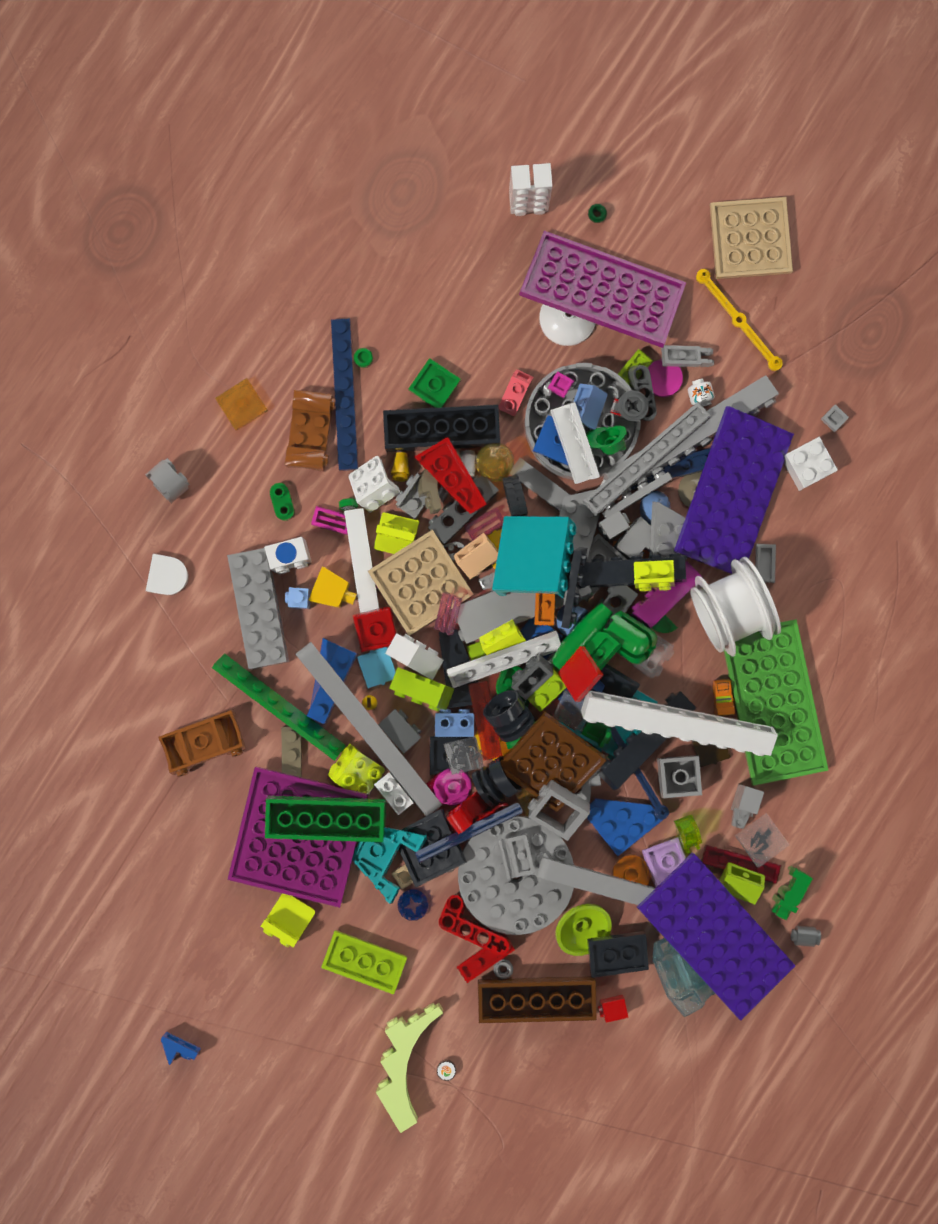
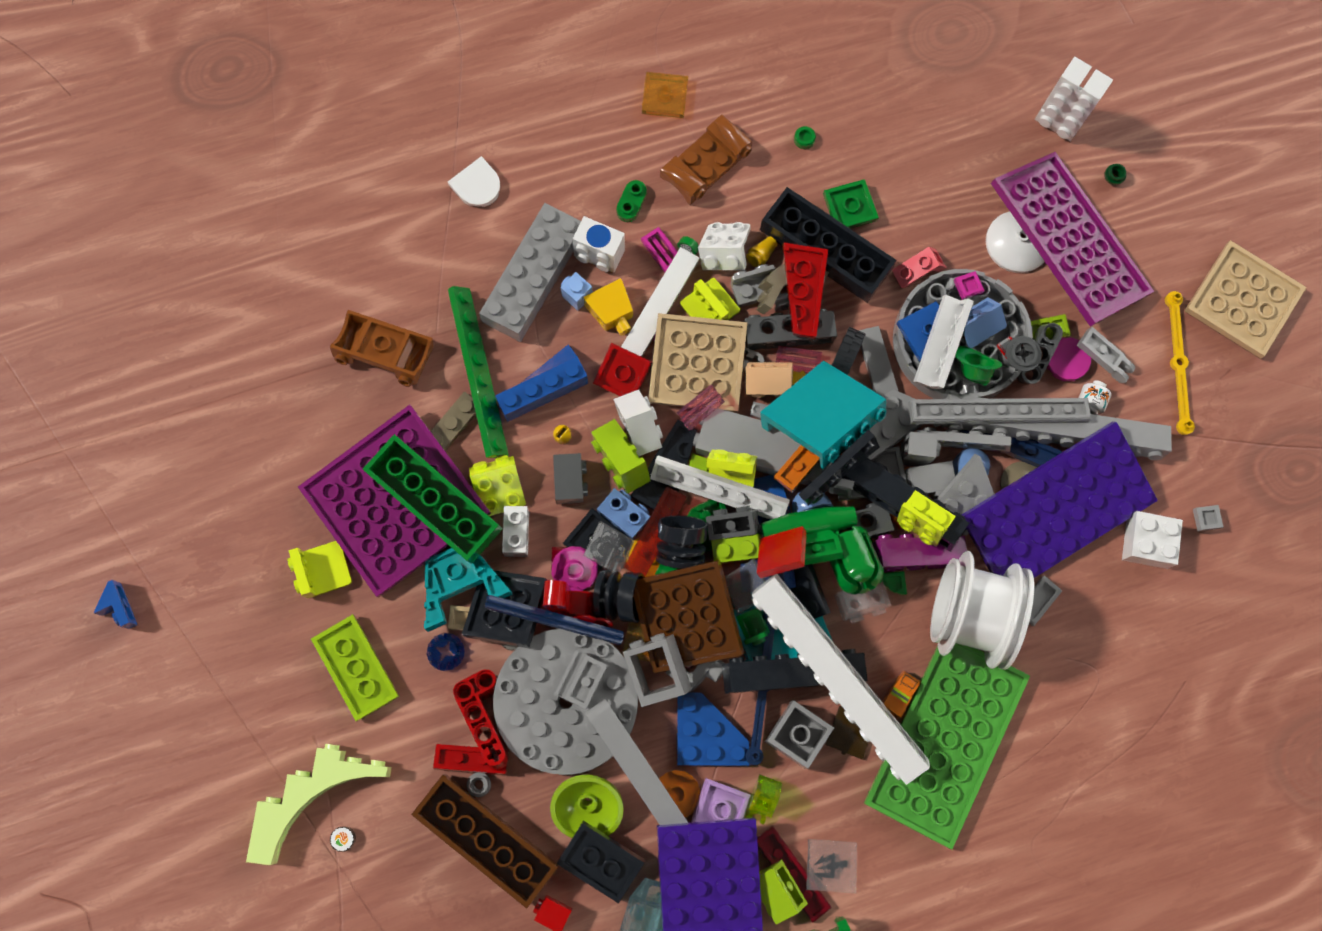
camera: 35 degrees right, 10 degrees down
light grey brick [145,458,190,504] -> none
light grey beam [296,642,442,816] -> none
dark blue plate [331,318,358,471] -> none
medium azure piece [357,647,396,688] -> none
white cone [460,450,477,479] -> none
clear yellow cylinder [475,443,514,482] -> none
light grey hinge [731,784,764,829] -> none

